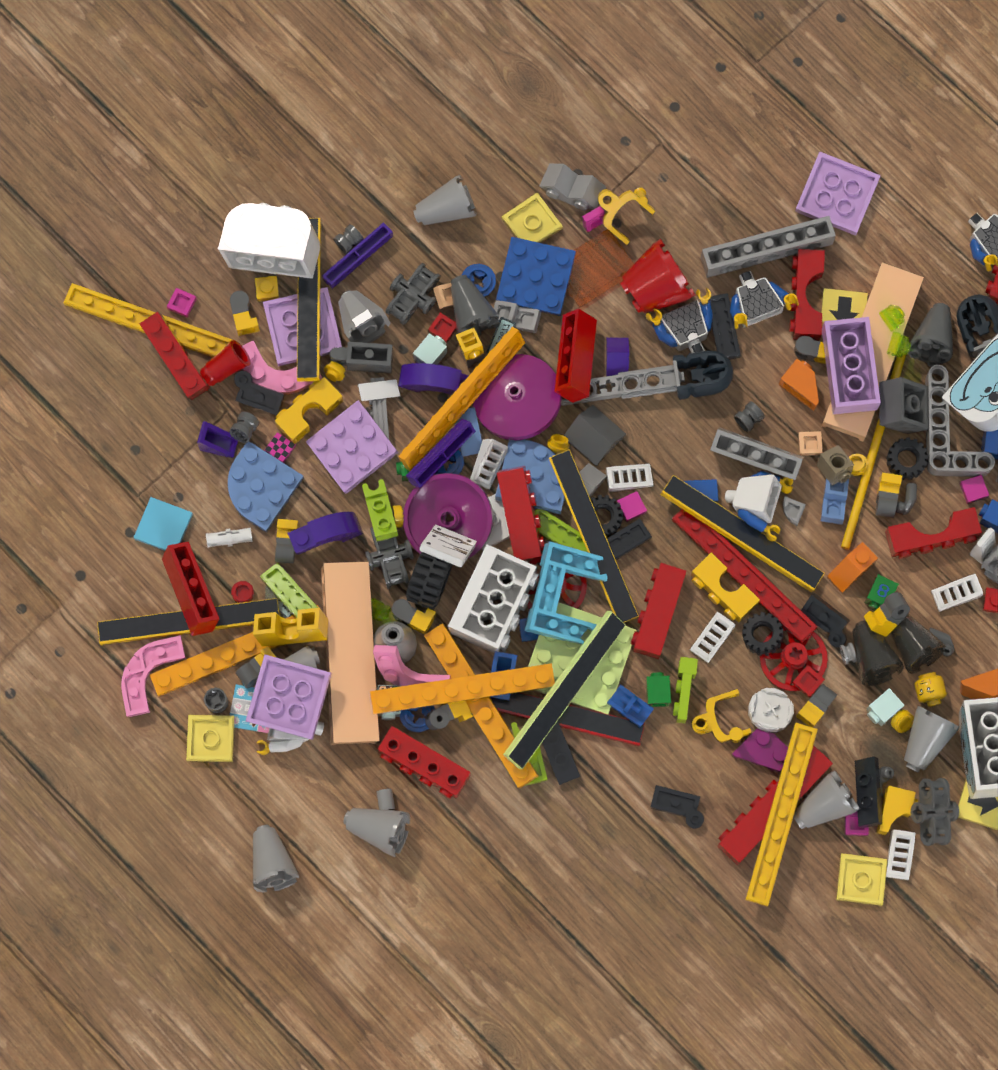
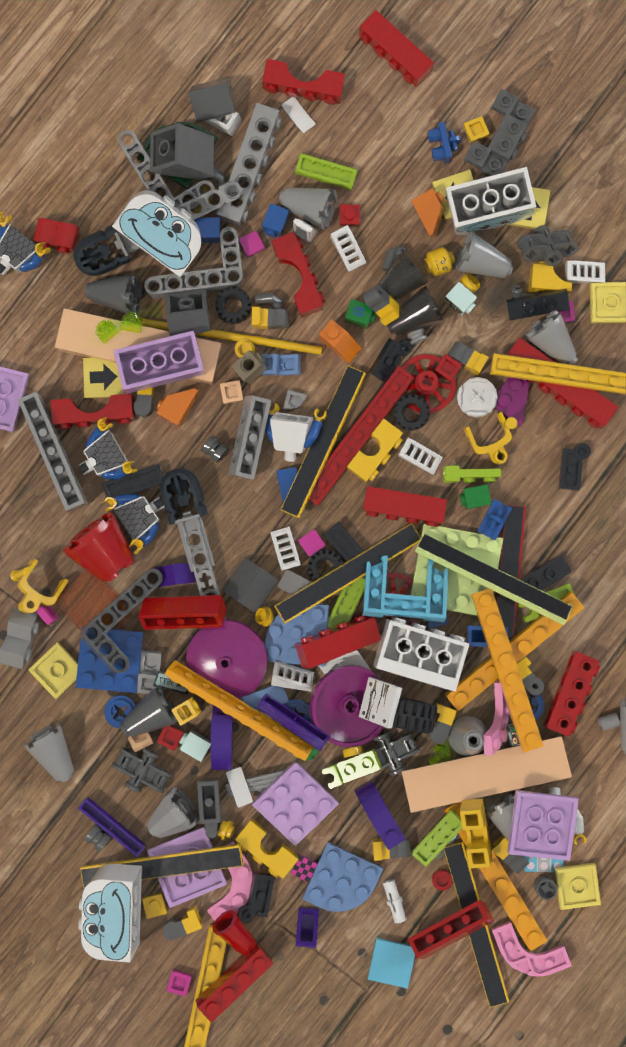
camera: 100 degrees left, 10 degrees up
dark grey wheel [229,412,259,443] -> none
none -> dark grey beam [80,569,162,674]

